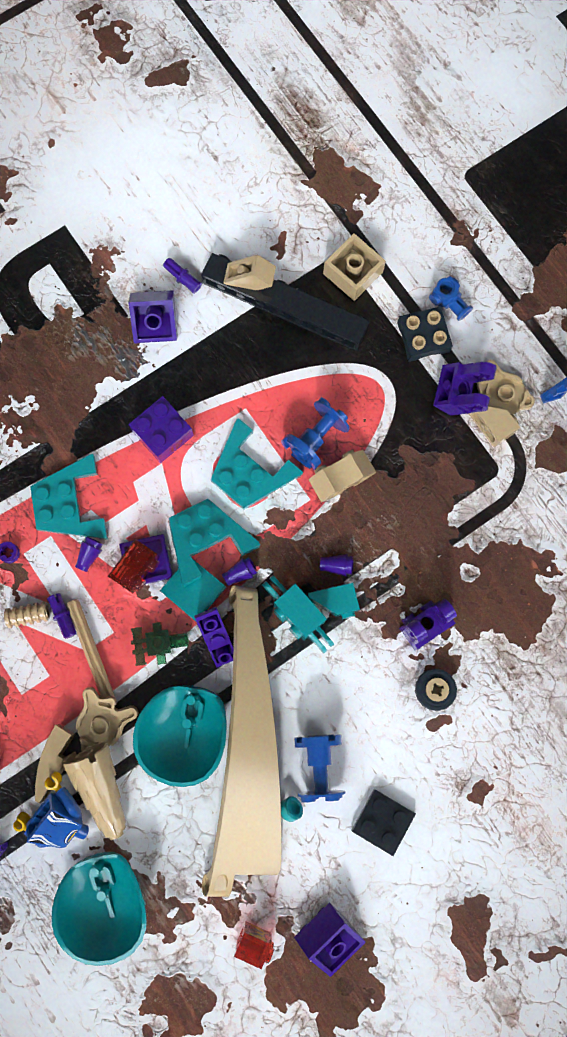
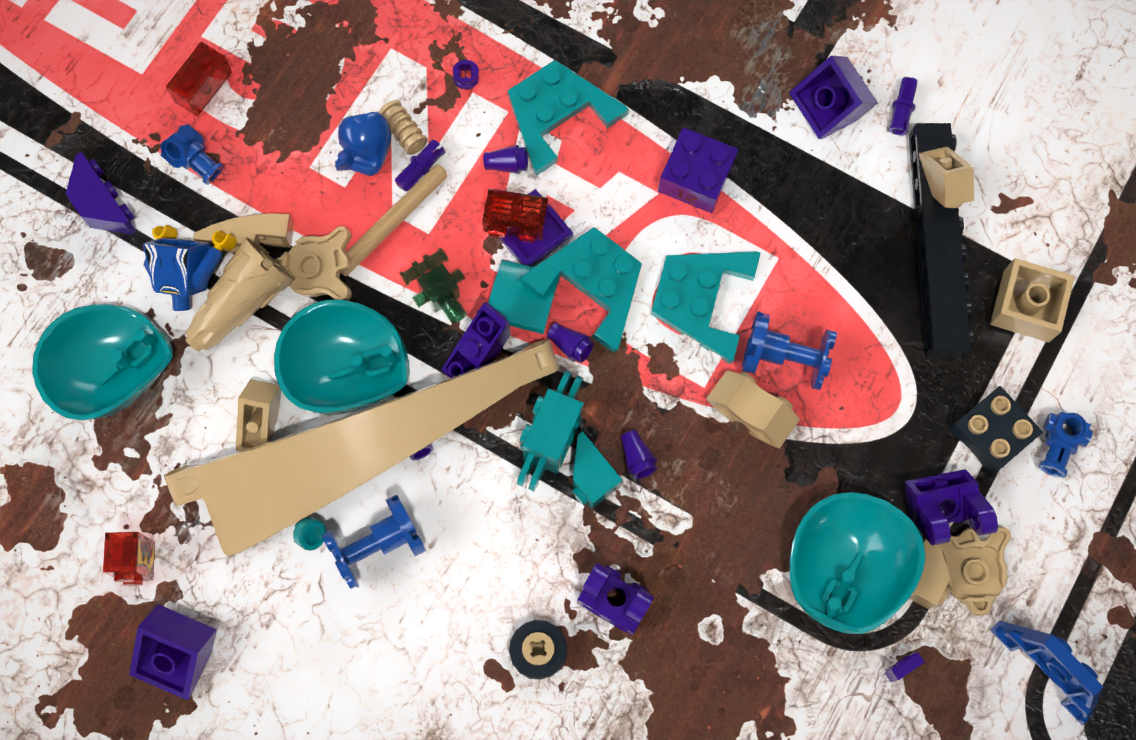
camera: 65 degrees right, 5 degrees down
black plate [351,789,416,857] -> none
none -> tan slope [236,379,281,452]
none -> blue piece [335,112,392,176]
none -> teal piece [790,492,925,634]
none -> dark purple tile [885,652,925,682]

